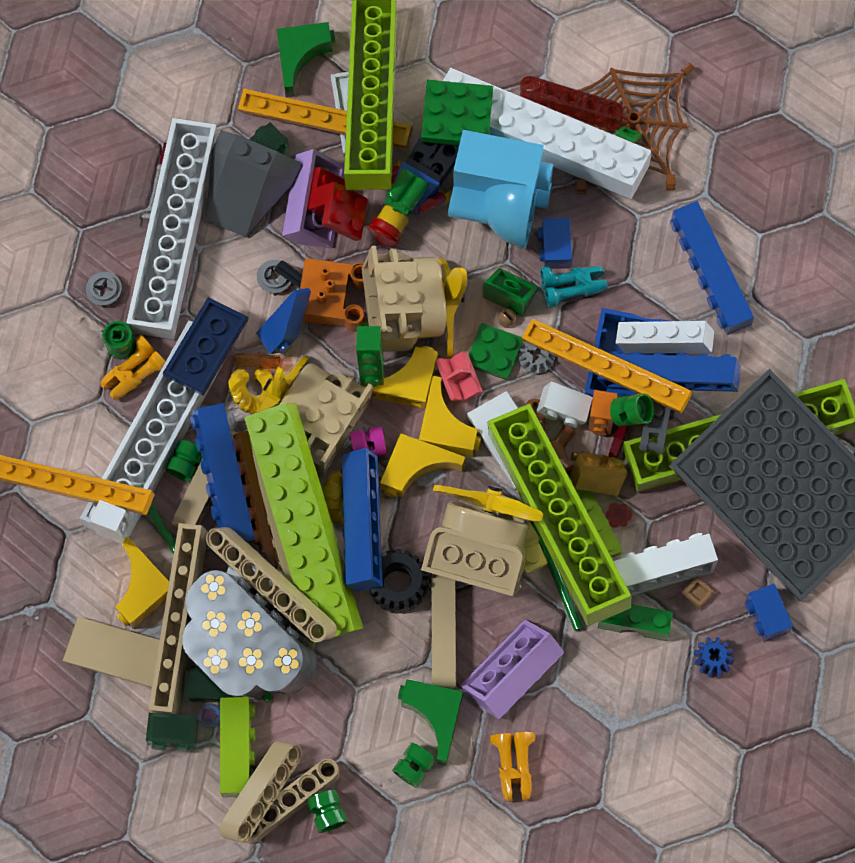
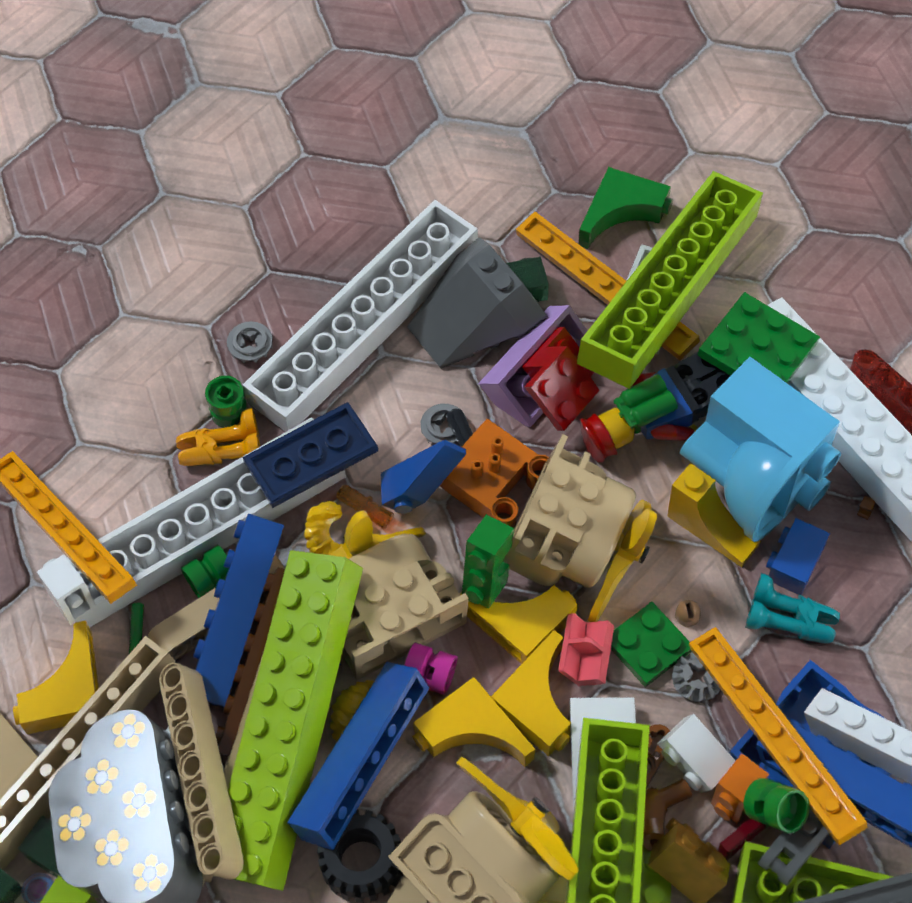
camera: 30 degrees right, 10 degrees down
green slope [483,268,539,317] -> none
none -> yellow arch [667,463,760,568]

